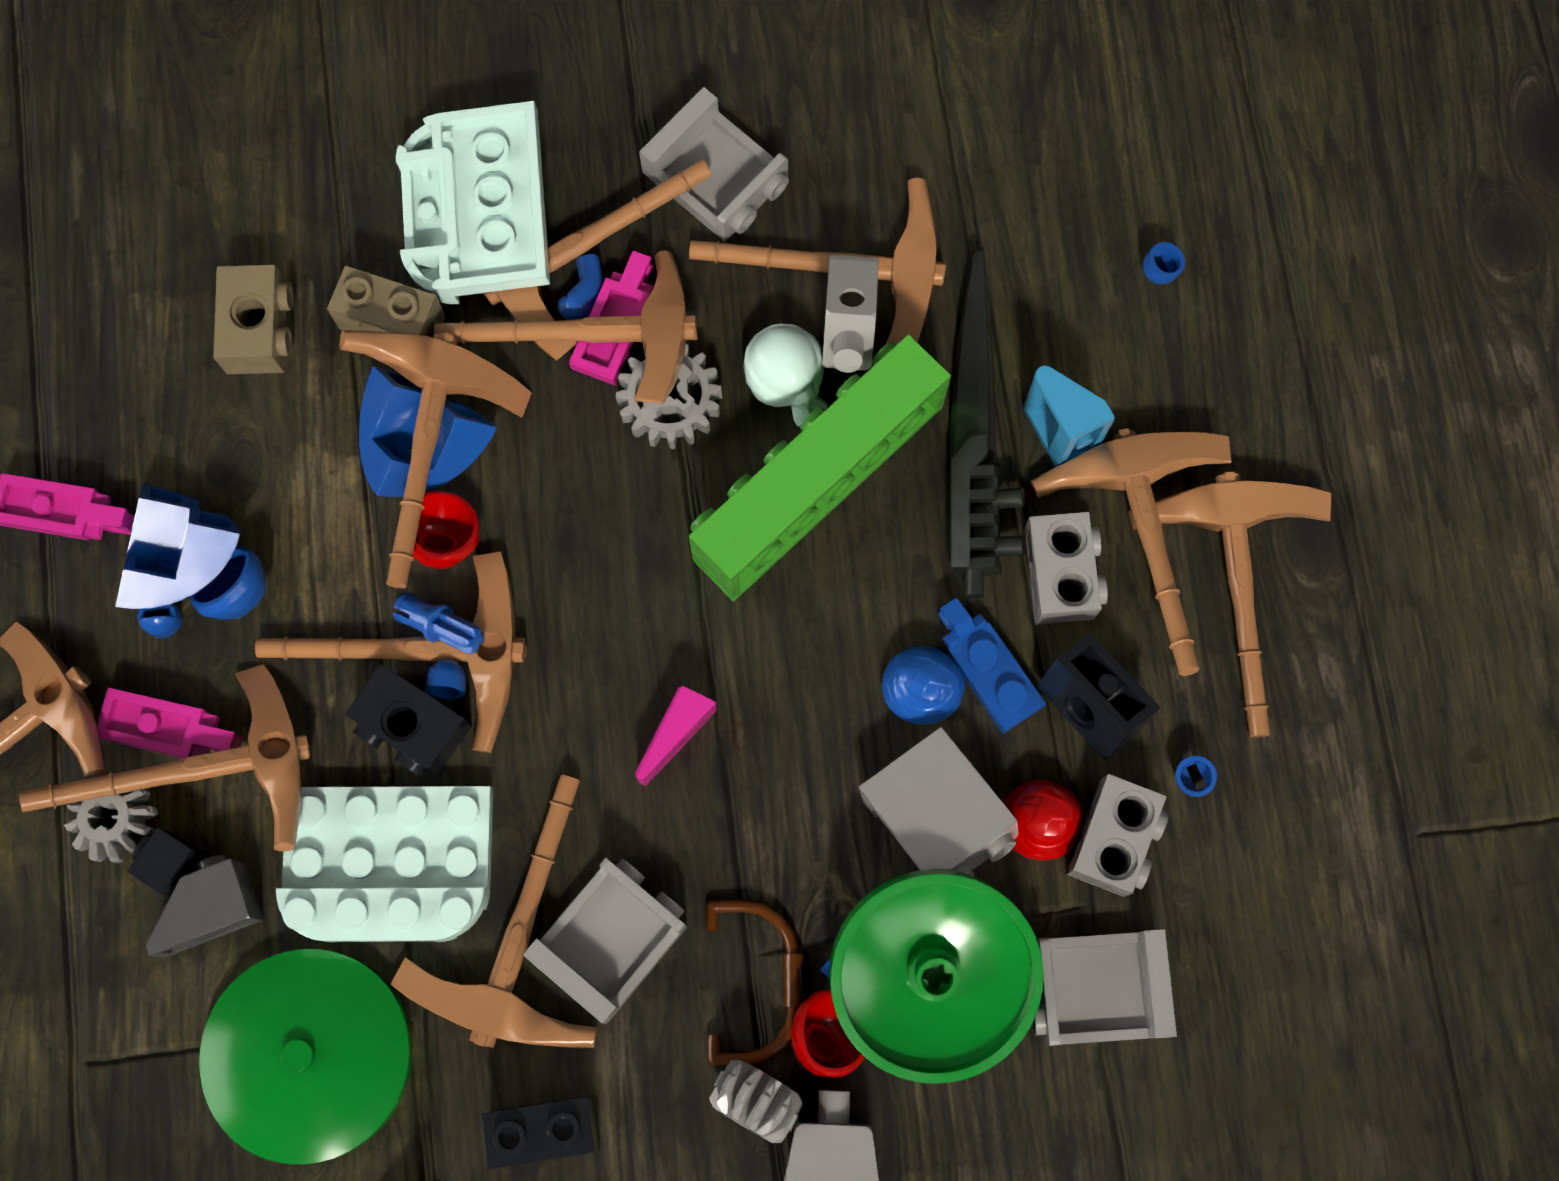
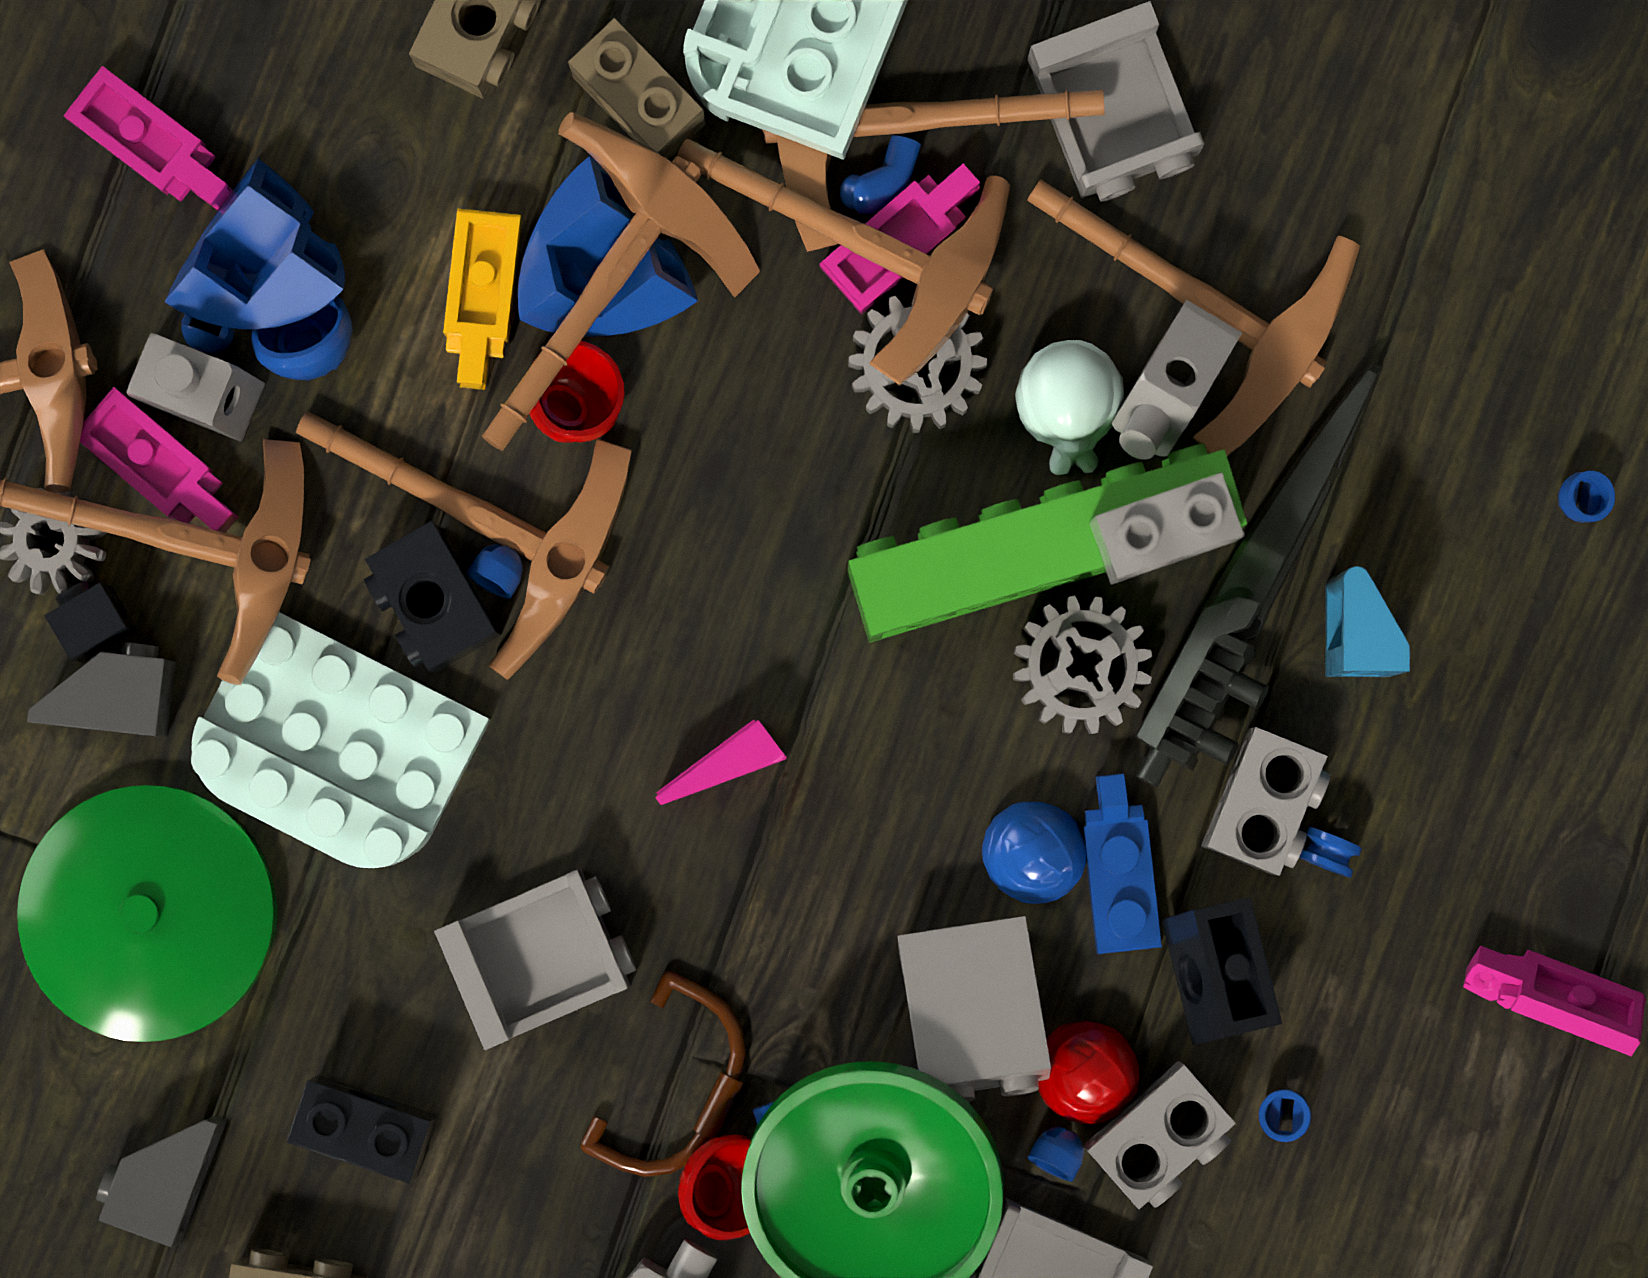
camera: 25 degrees right, 10 degrees up
medium nougat piece [390,775,598,1048] -> none
blue axle [393,592,485,654] -> none
light grey gear [709,1060,803,1143] -> none
medium nougat piece [1030,428,1232,676] -> none
medium nougat piece [1128,471,1332,738] -> none
none -> light grey torso [126,333,266,442]
none -> yellow hinge [443,208,523,390]
none -> light grey gear [1013,596,1152,734]
none -> blue hinge [1027,1127,1085,1182]
none -> light grey brick [1090,473,1244,584]
none -> blue bush [1299,827,1363,878]
none -> dark pink hinge [1463,946,1646,1056]

